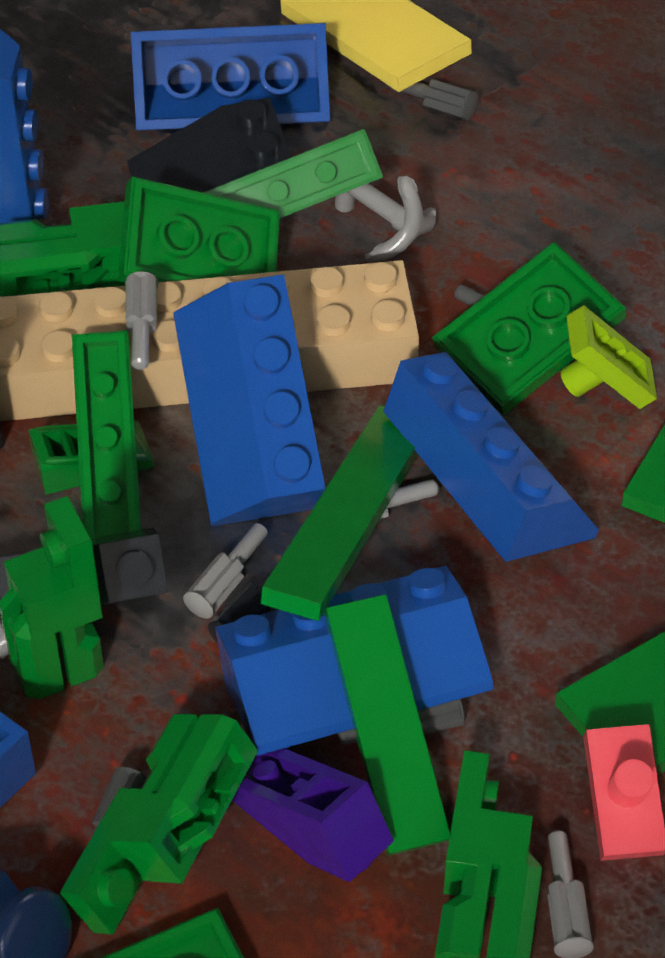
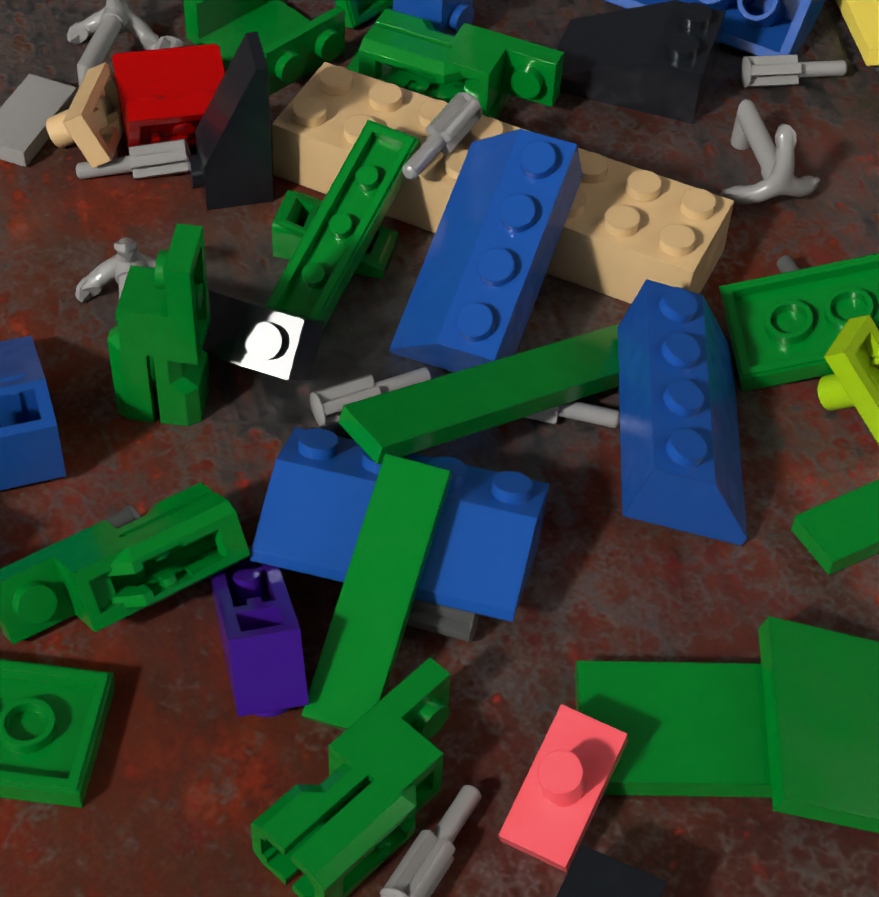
camera: 30 degrees right, 0 degrees up
green tile [118,176,280,283] -> none
green tile [204,129,383,218] -> none
none -> light grey axle [741,54,848,88]

